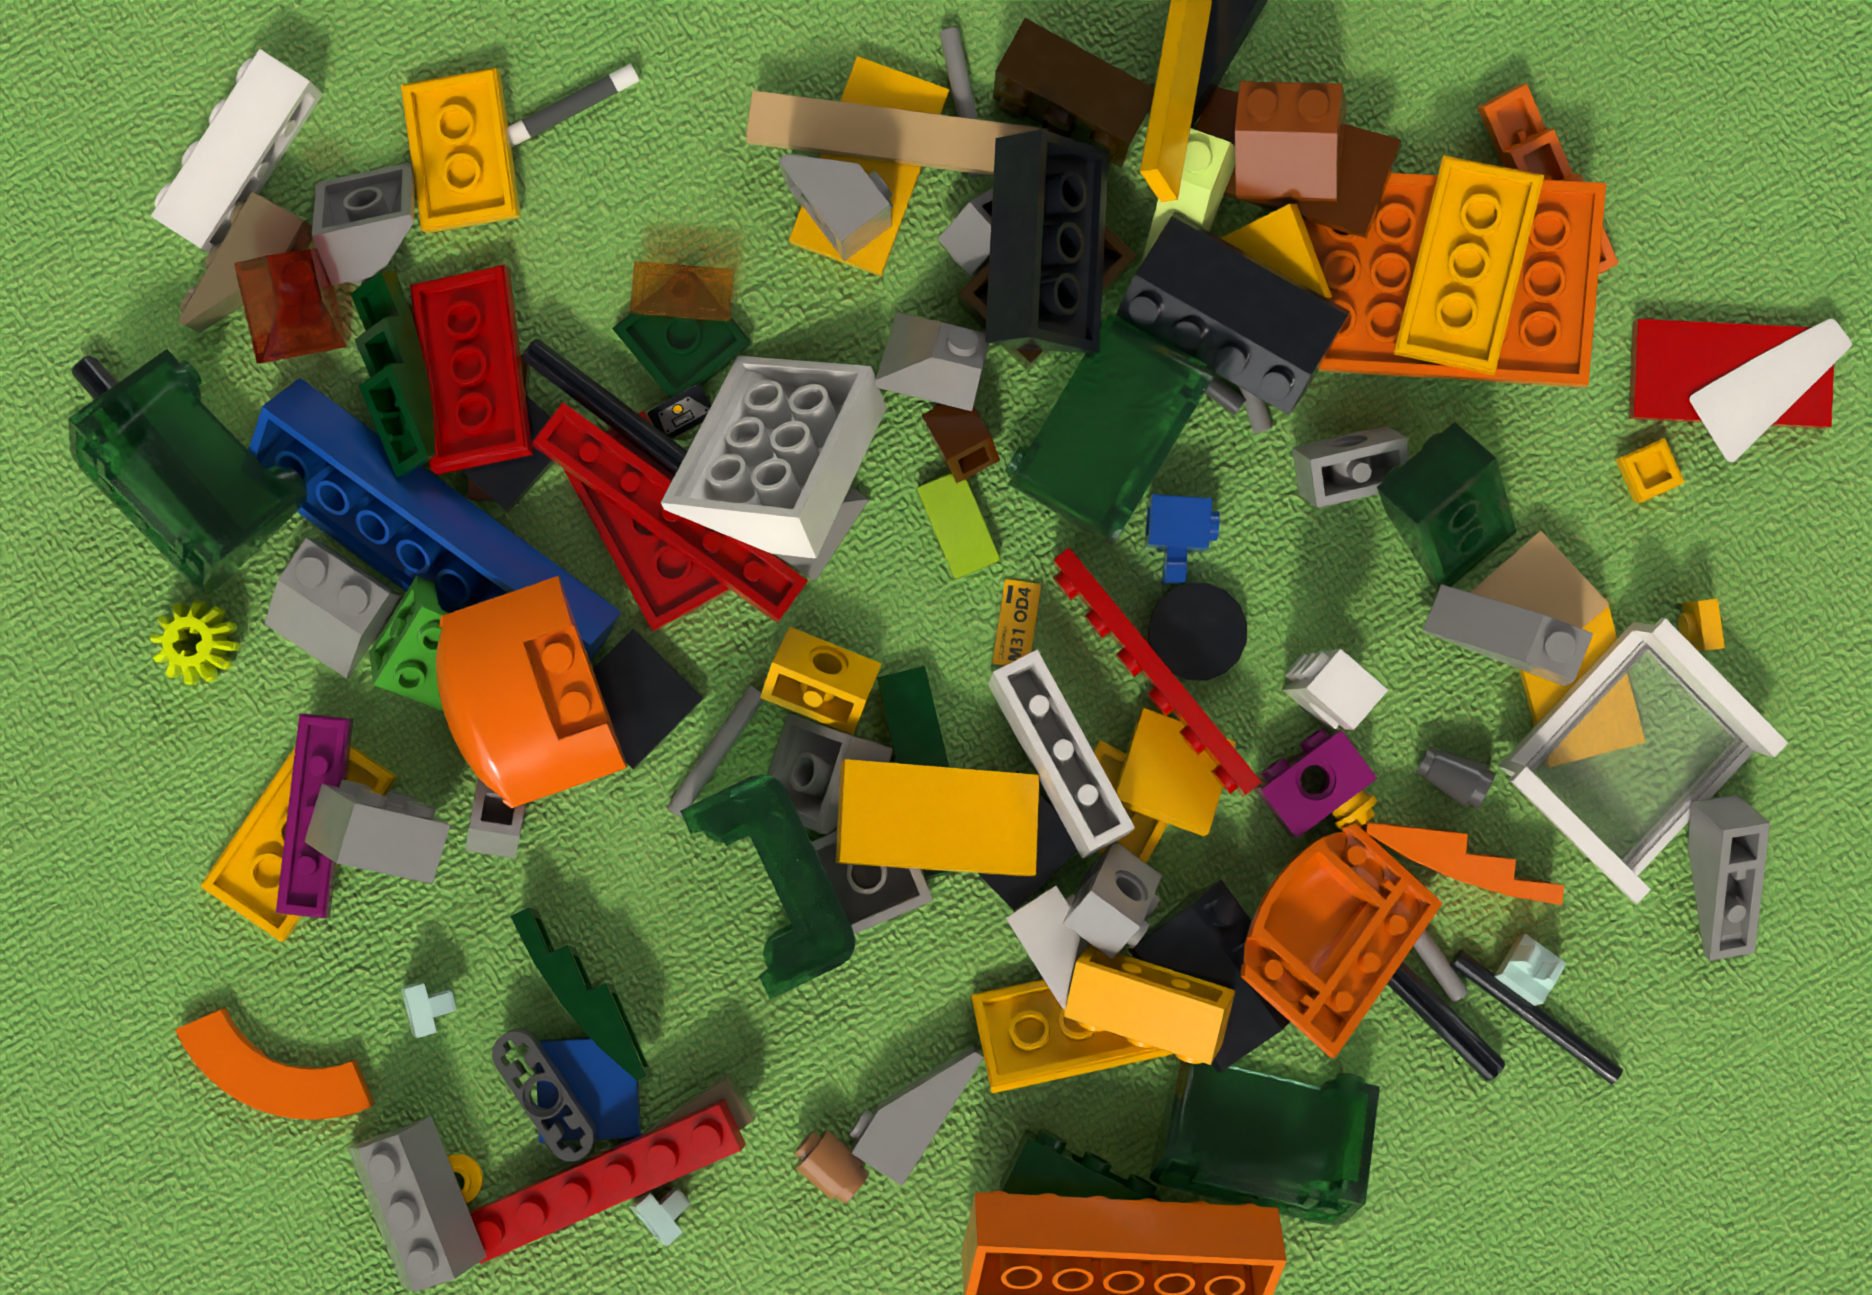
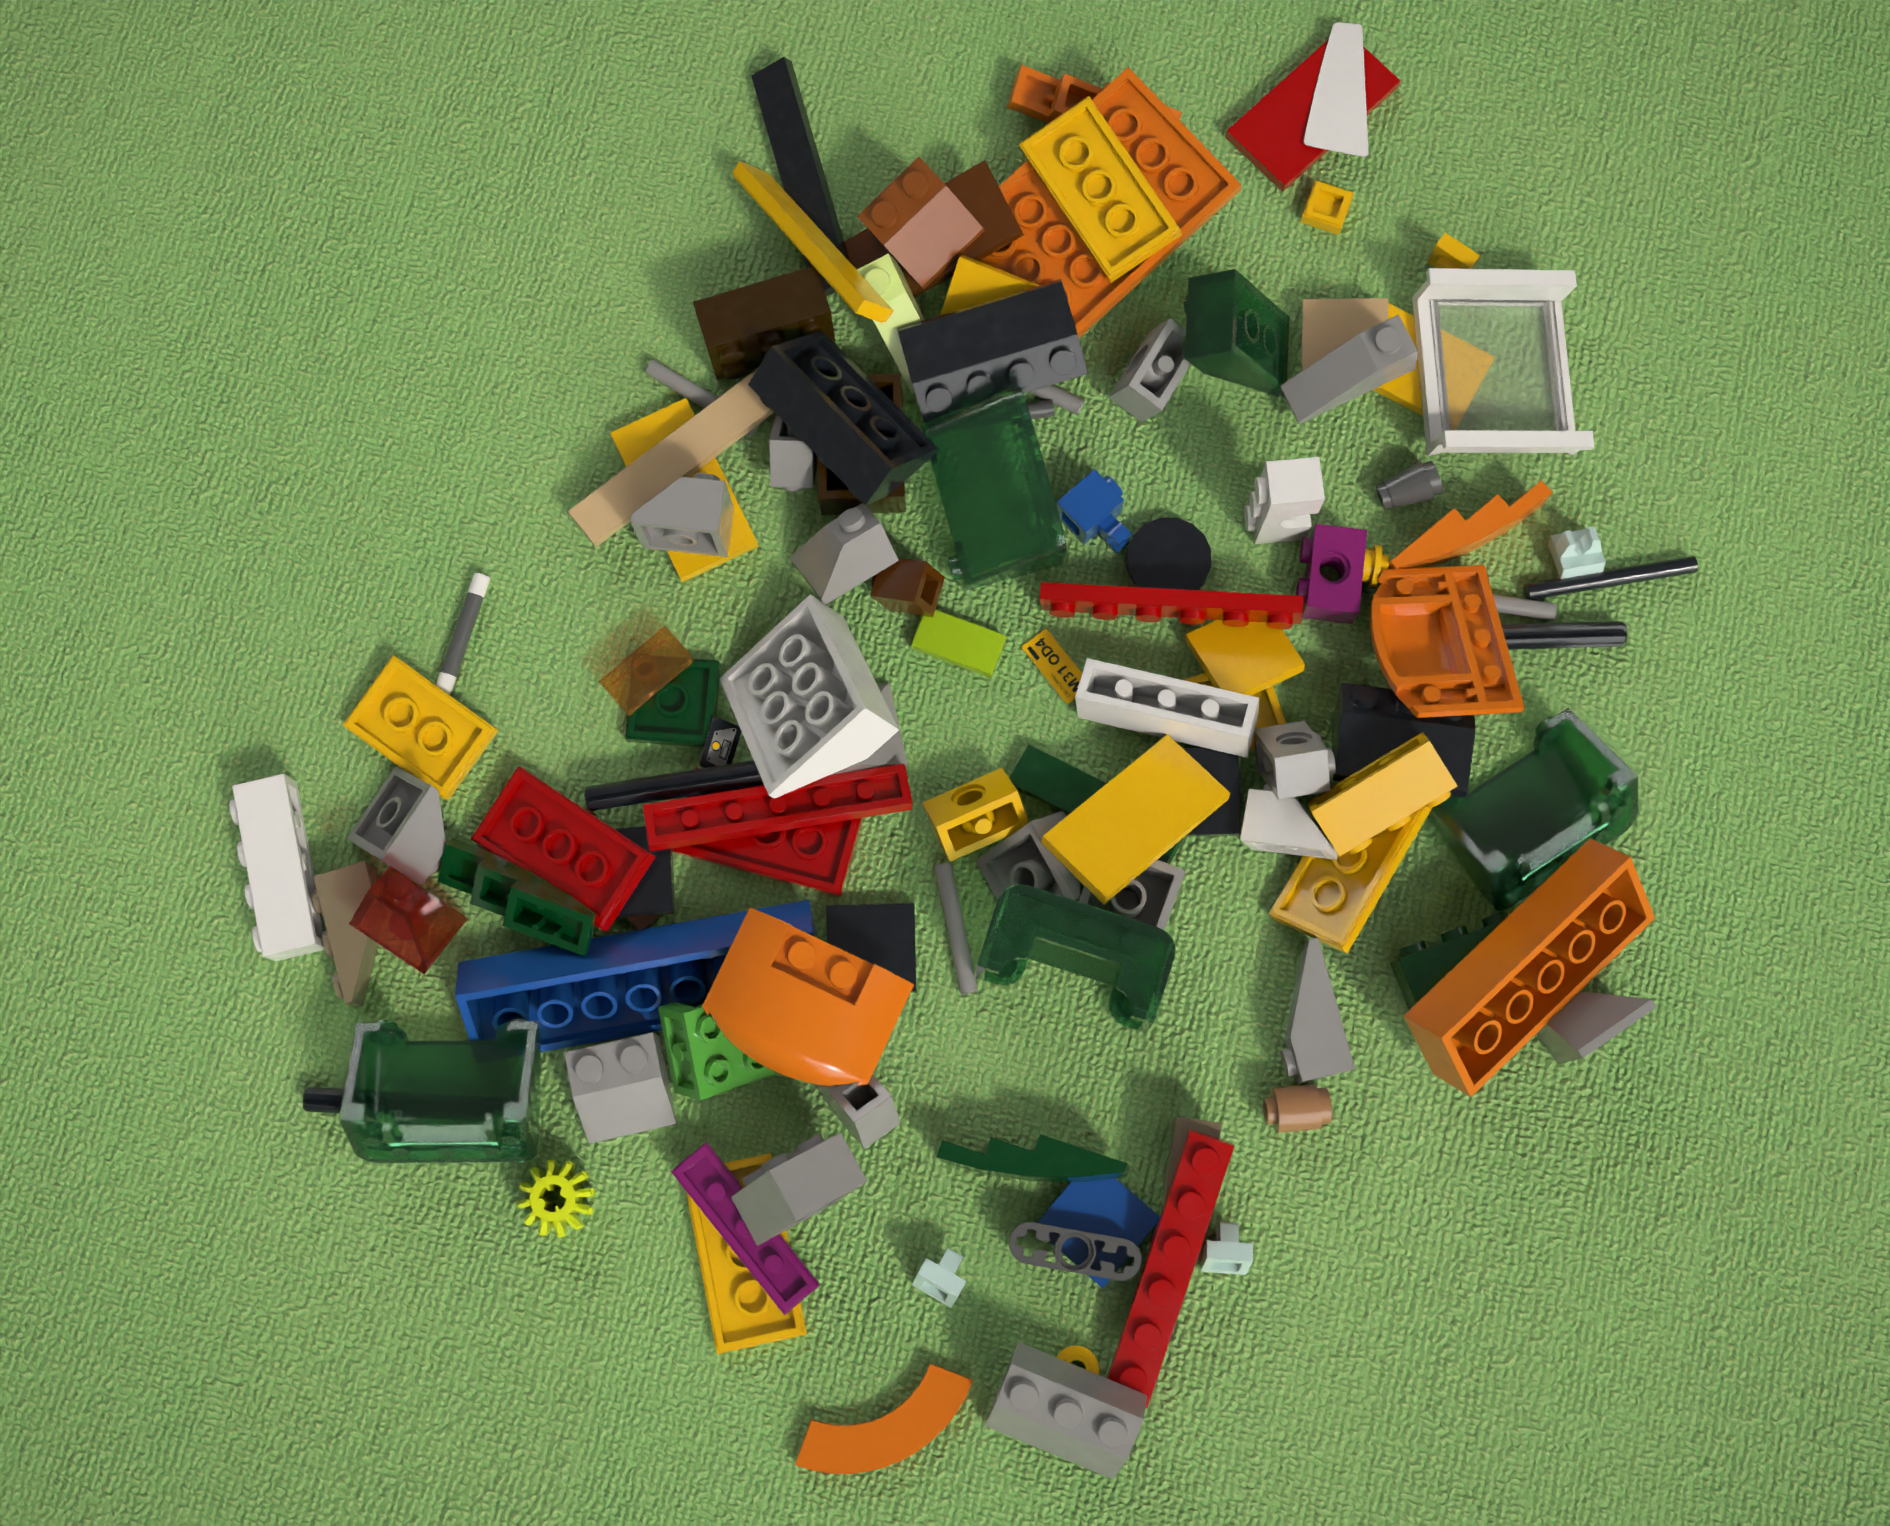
camera: 40 degrees left, 10 degrees down
light grey slope [1688,795,1770,961] -> none

